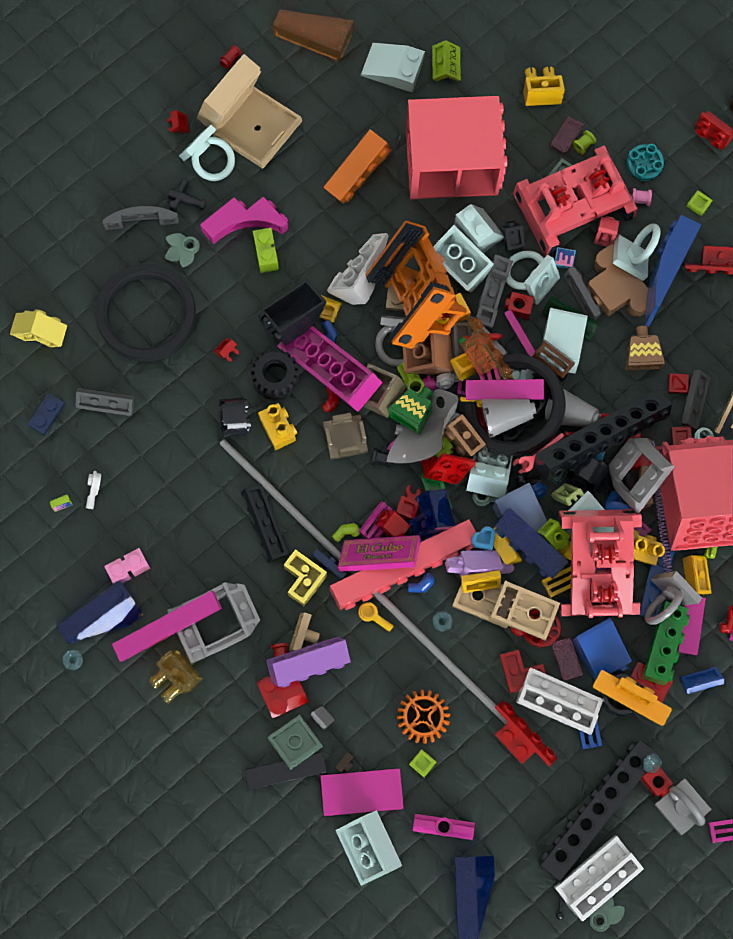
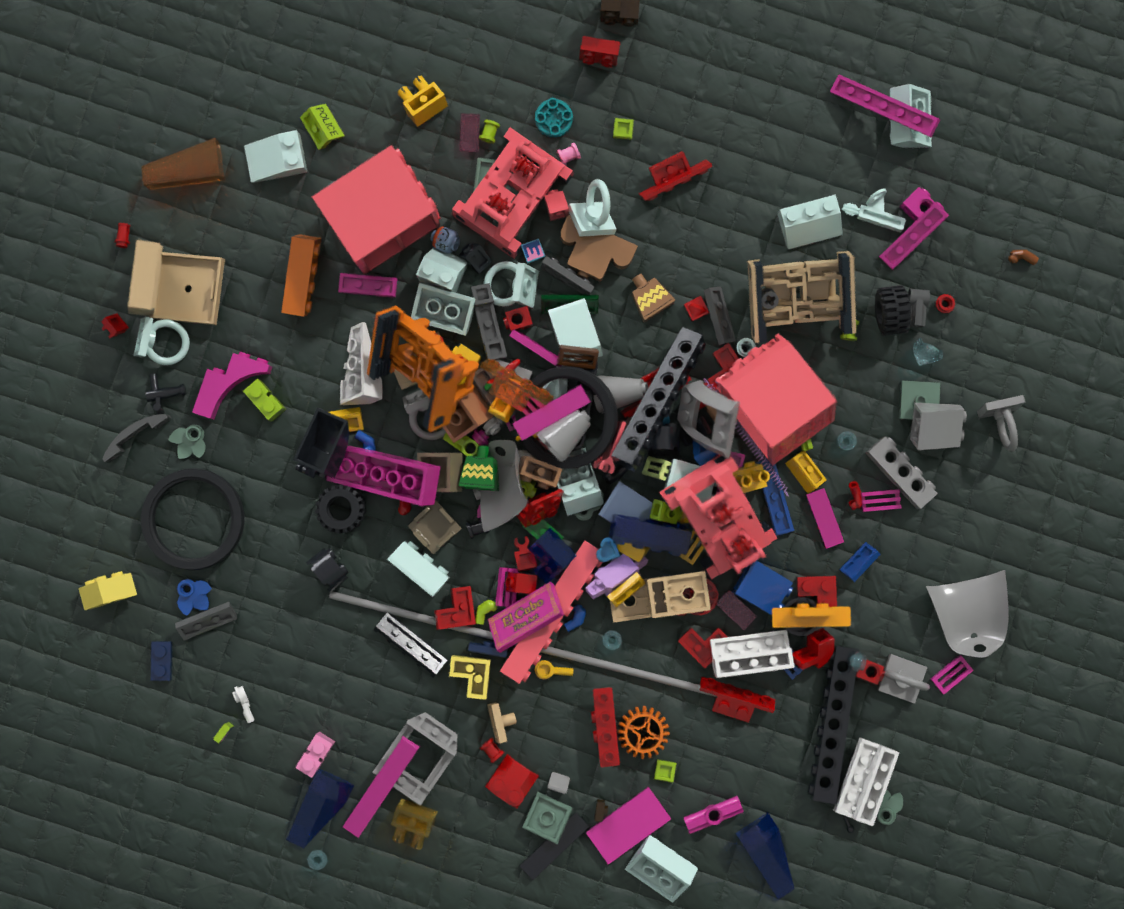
camera: 30 degrees left, 10 degrees up
red tile [213,338,239,362] -> none
yellow brick [258,403,297,451] -> none
medium lavender brick [266,636,351,687] -> none
blue plate [531,482,548,499] -> none
green brick [641,601,690,686] -> none
blue slope [645,215,701,327] -> none
light grey tile [645,571,702,625] -> none
none -> blue plate [177,579,212,616]
none -> dark pink tile [338,273,398,298]
none -> light aqua slope [387,541,450,597]
none -> sand blue head [430,226,460,254]
none -> red plate [434,586,476,630]
none -> red bracket [591,687,620,767]
none -> red brick [792,628,834,670]

